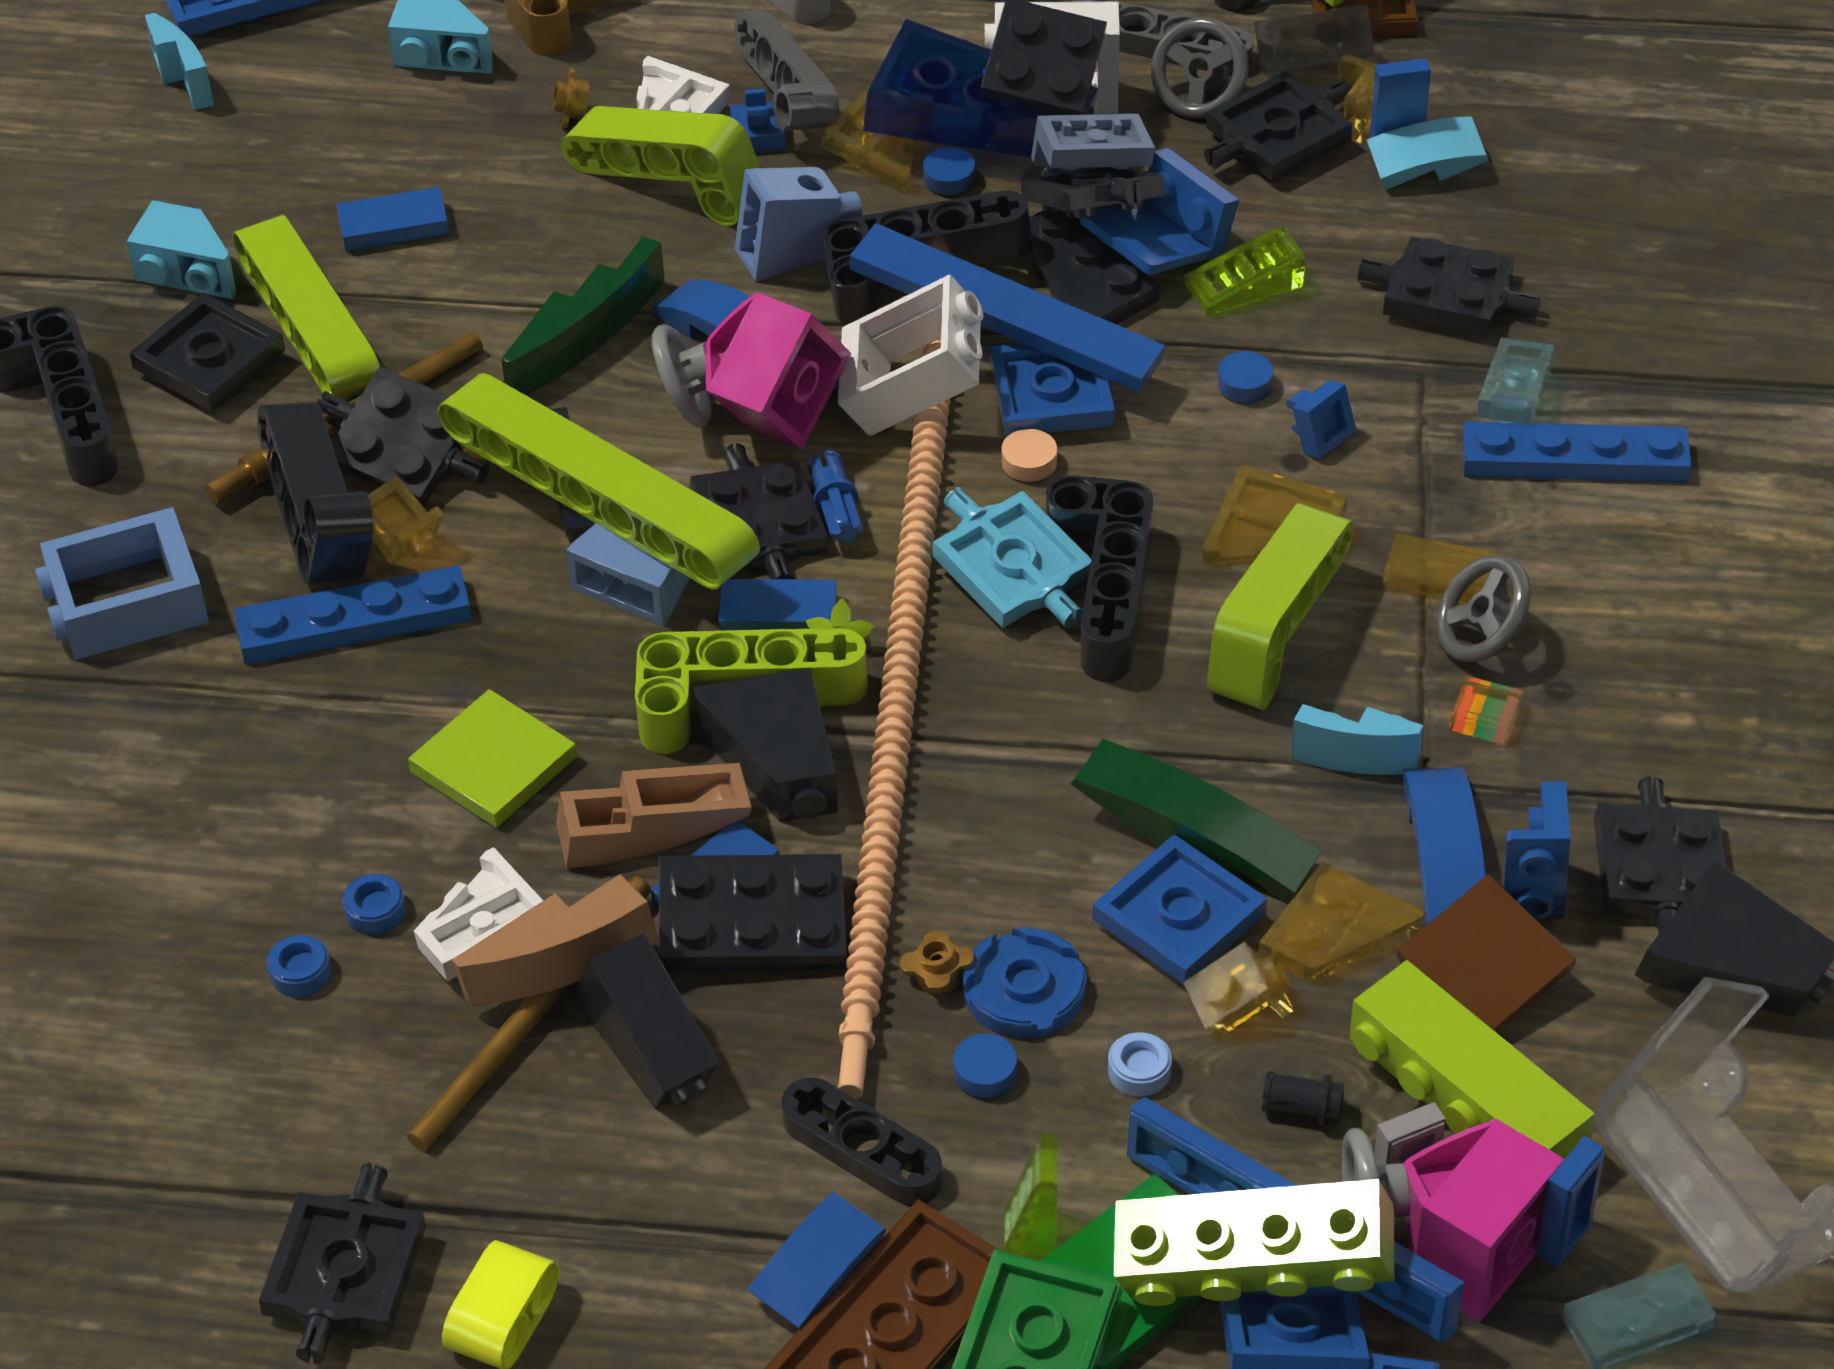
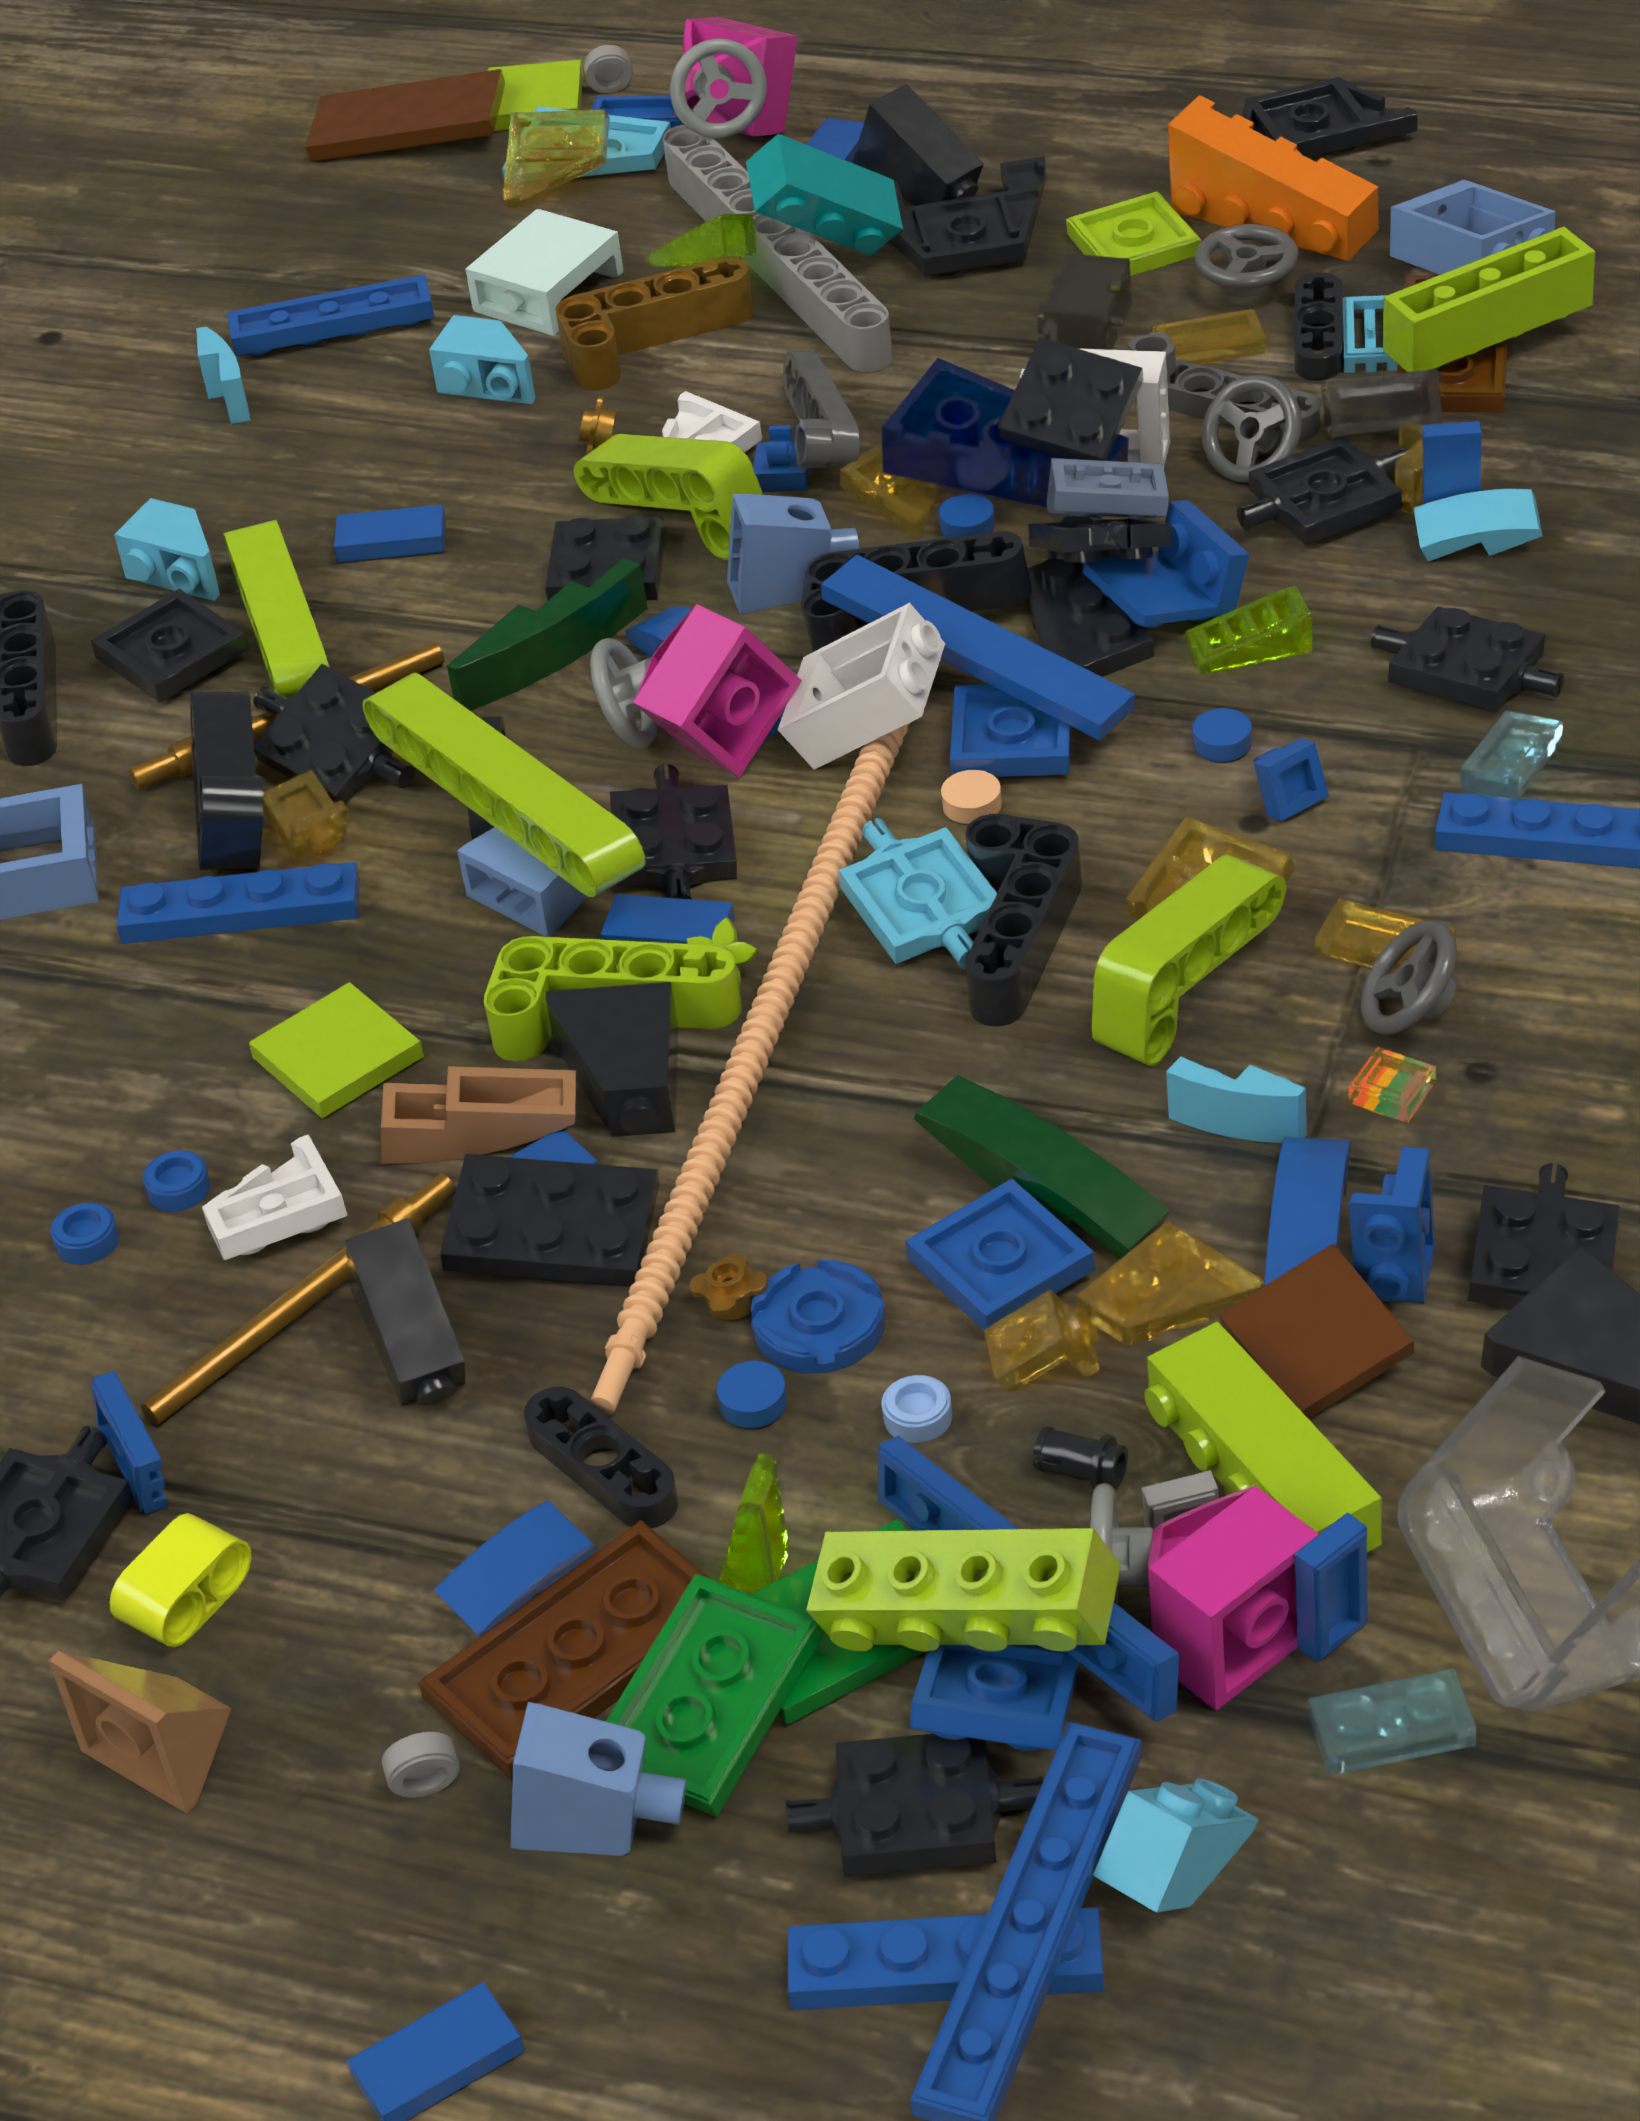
camera: 15 degrees right, 5 degrees down
medium nougat slope [452,874,659,1006] -> none
blue axle [808,450,863,545] -> none
none -> blue tile [91,1371,168,1514]
none -> black plate [545,515,666,600]

